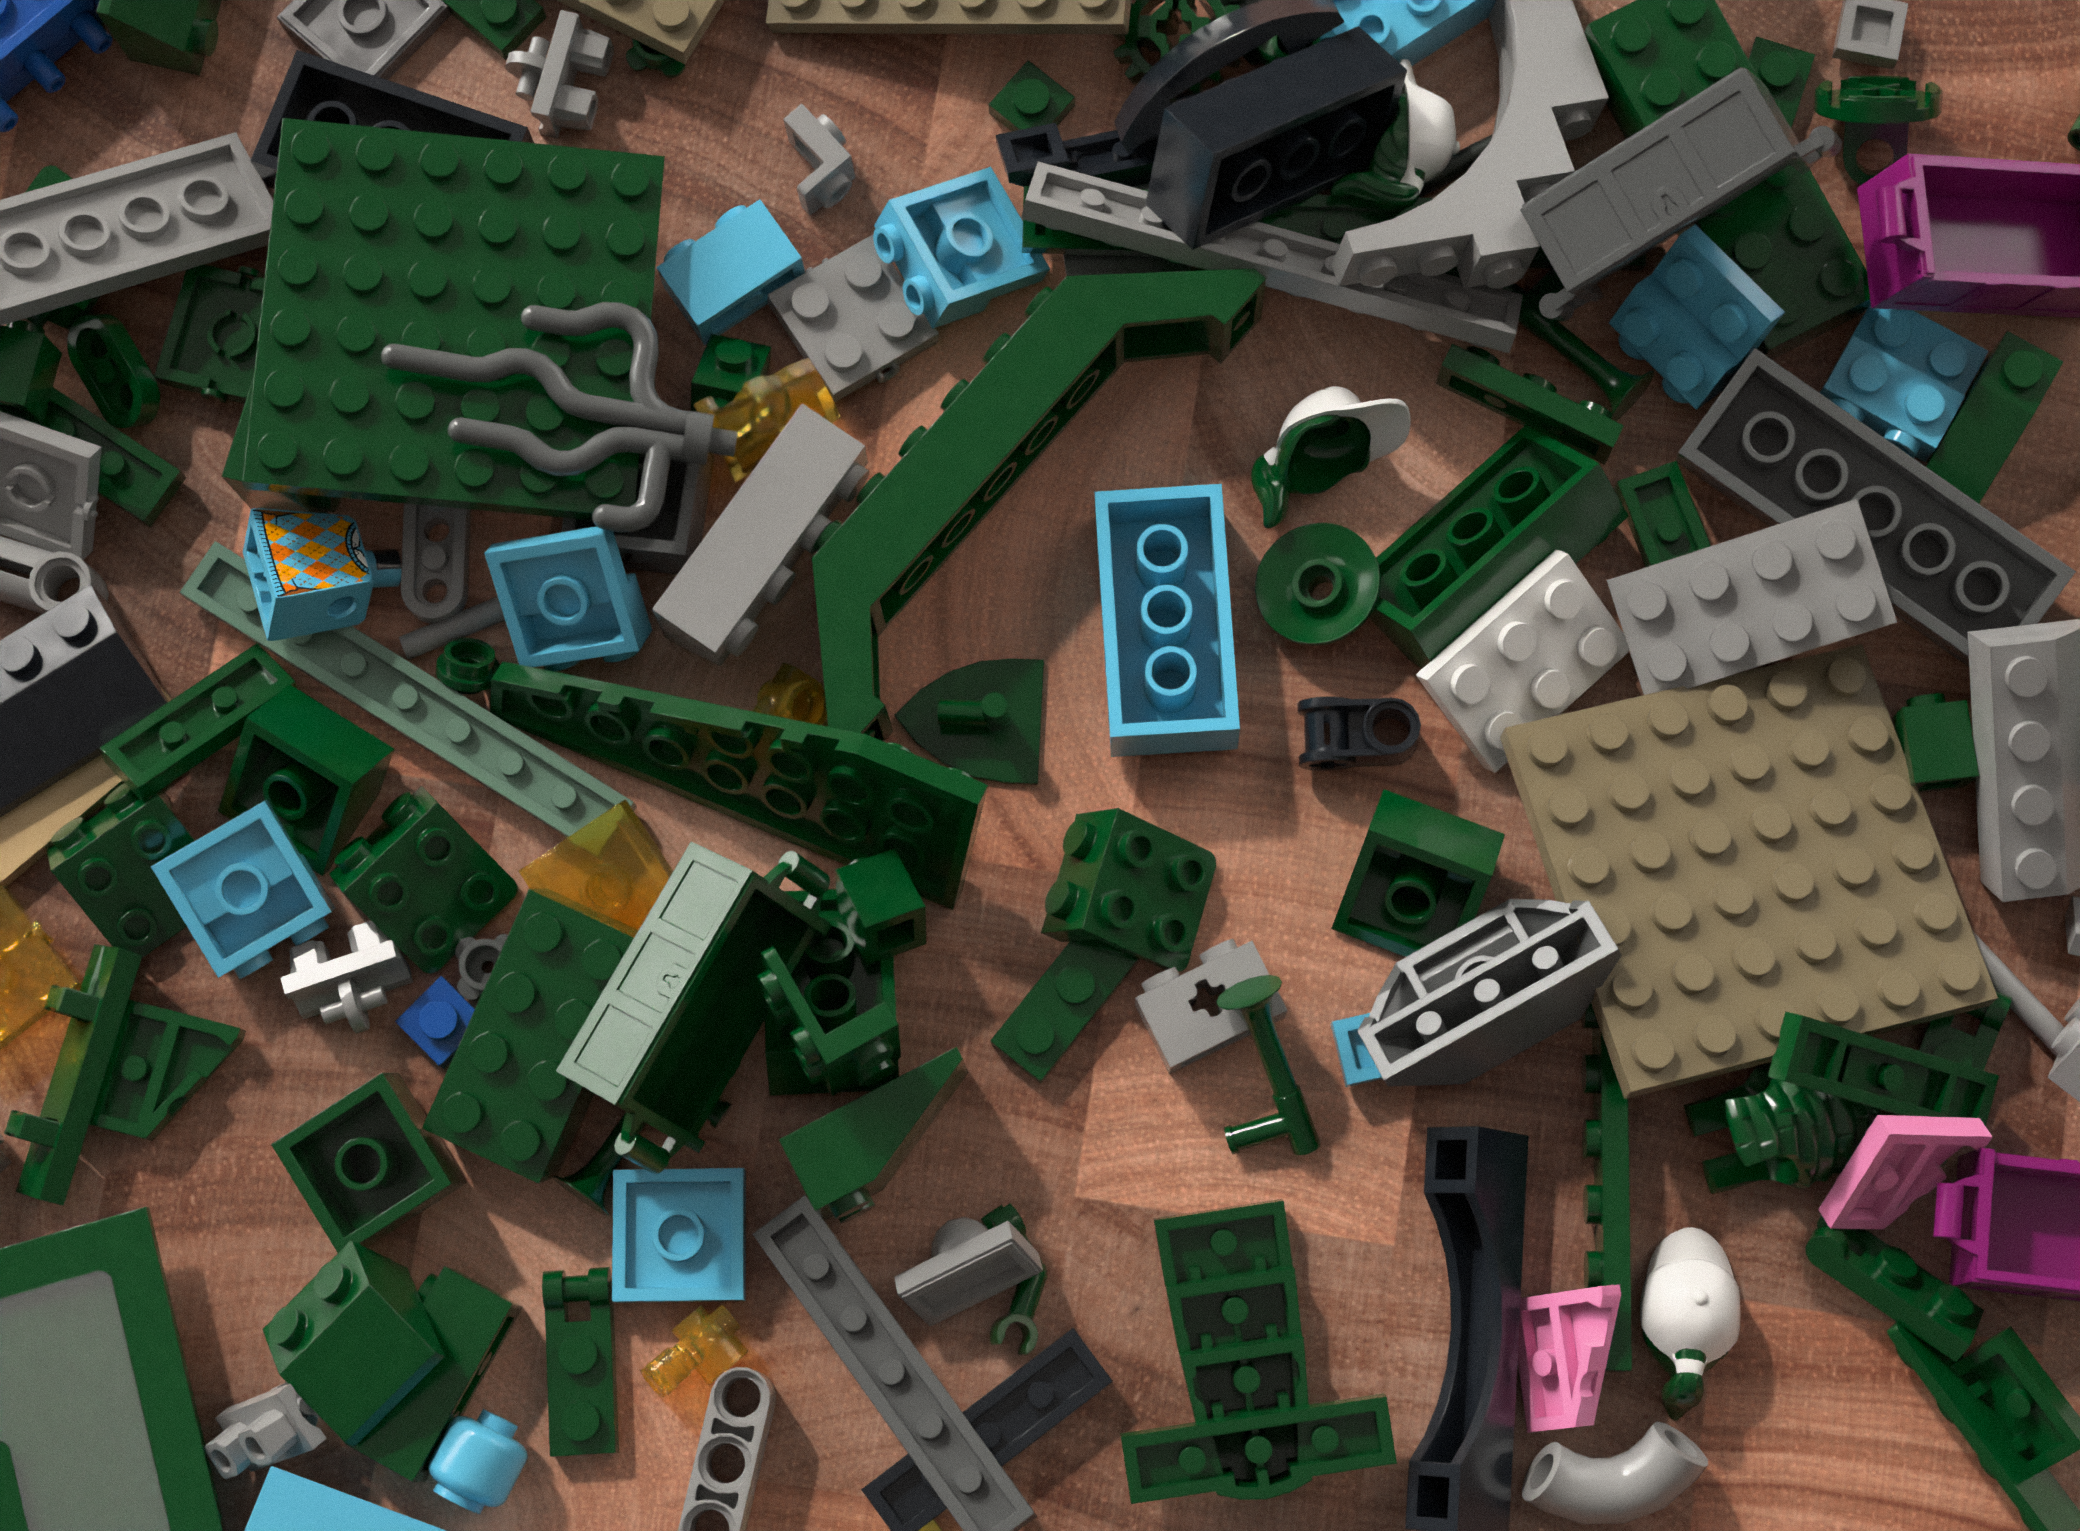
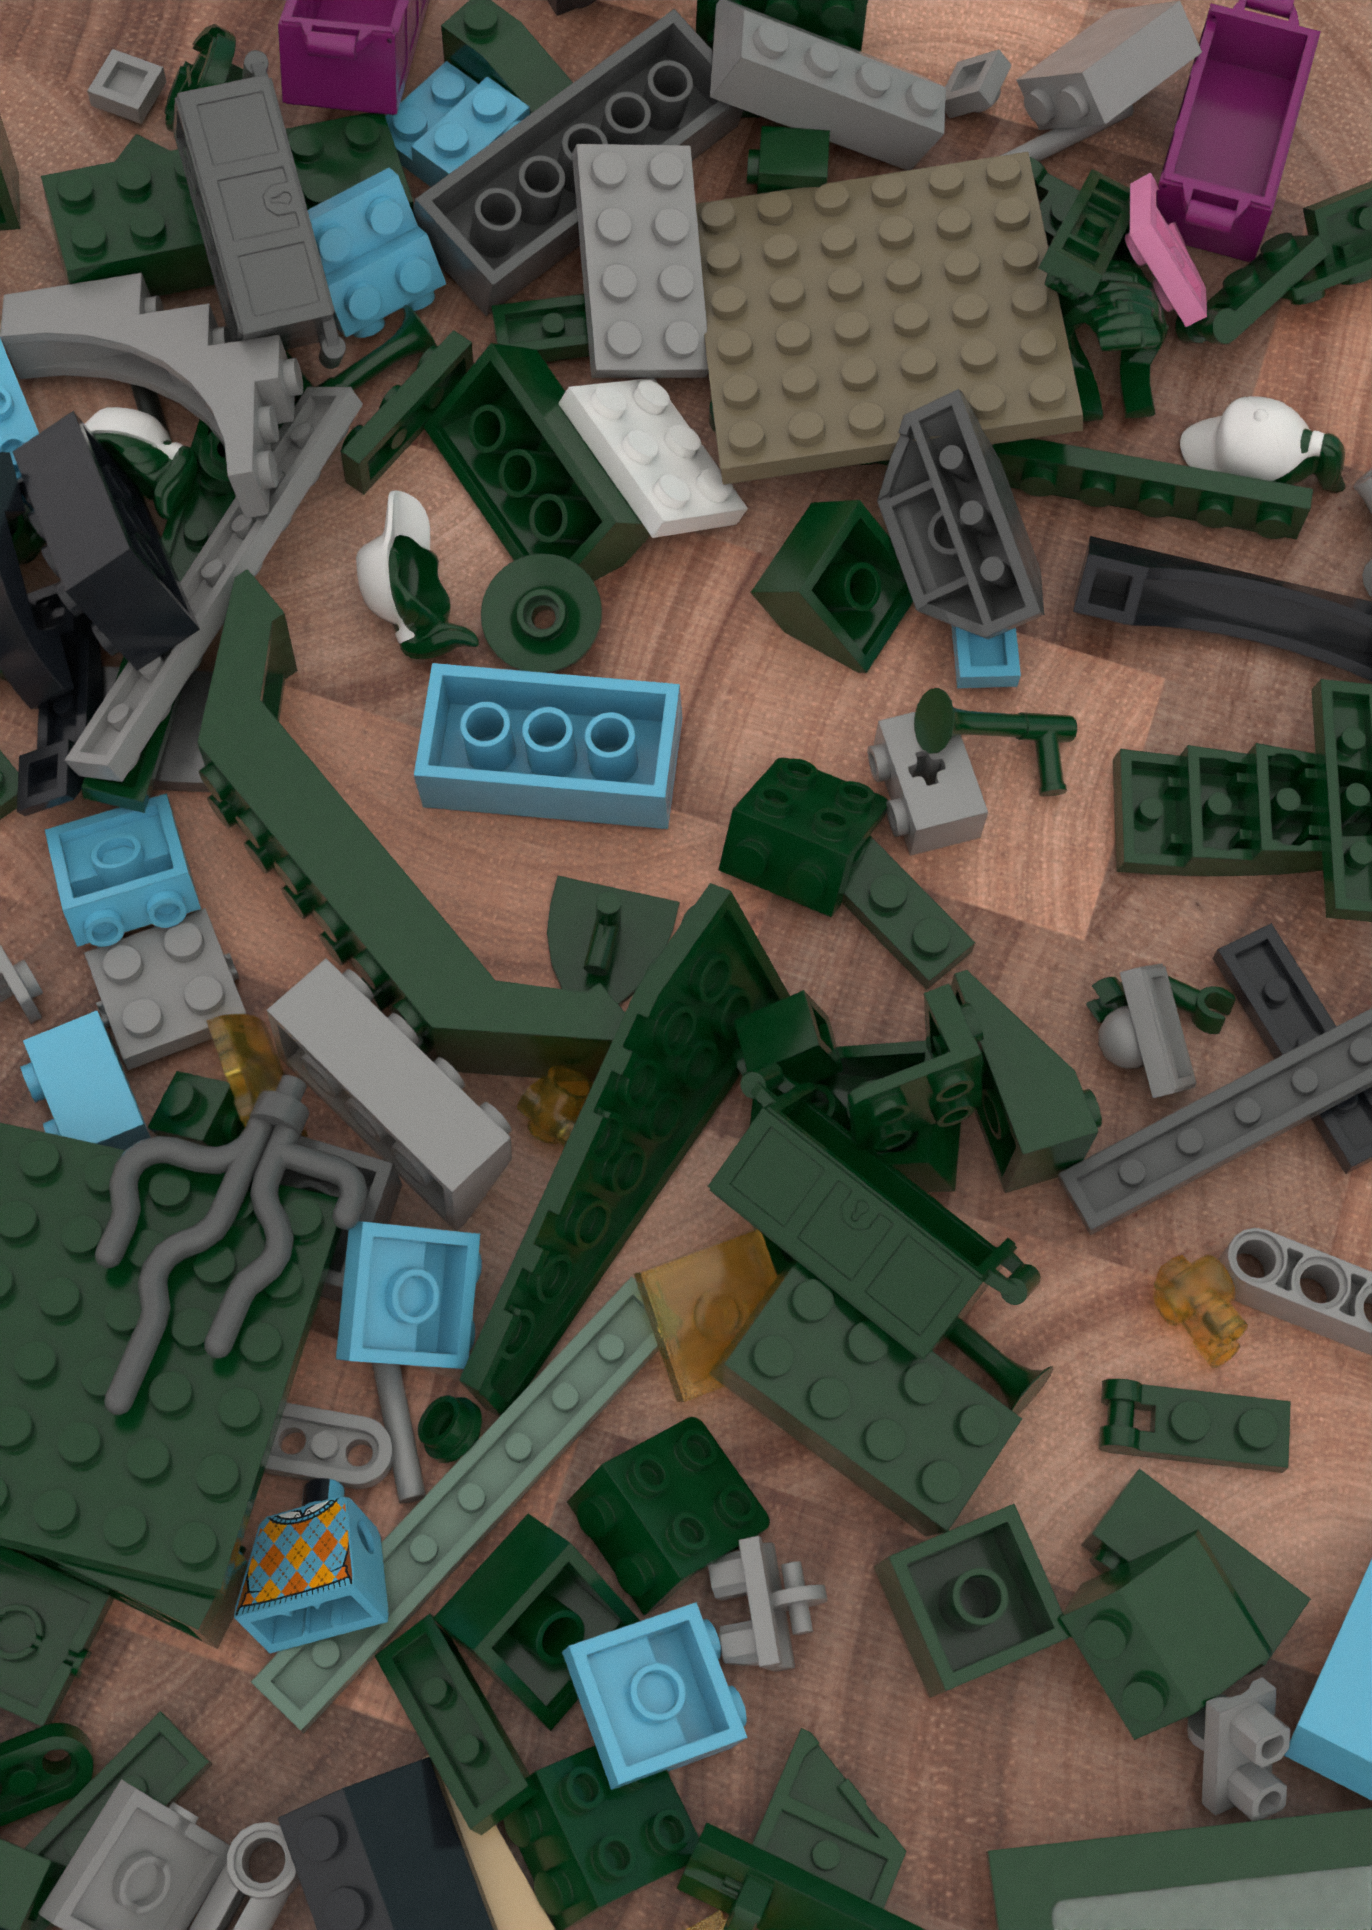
camera: 90 degrees left, 10 degrees down
blue plate [395,976,475,1069] -> none
medium azure head [428,1409,528,1514] -> none
dark grey plate [455,934,508,1001] -> none
medium azure plate [612,1168,746,1303] -> none
black piece [1297,697,1421,771] -> none
bright pink wing [1518,1285,1621,1433] -> none

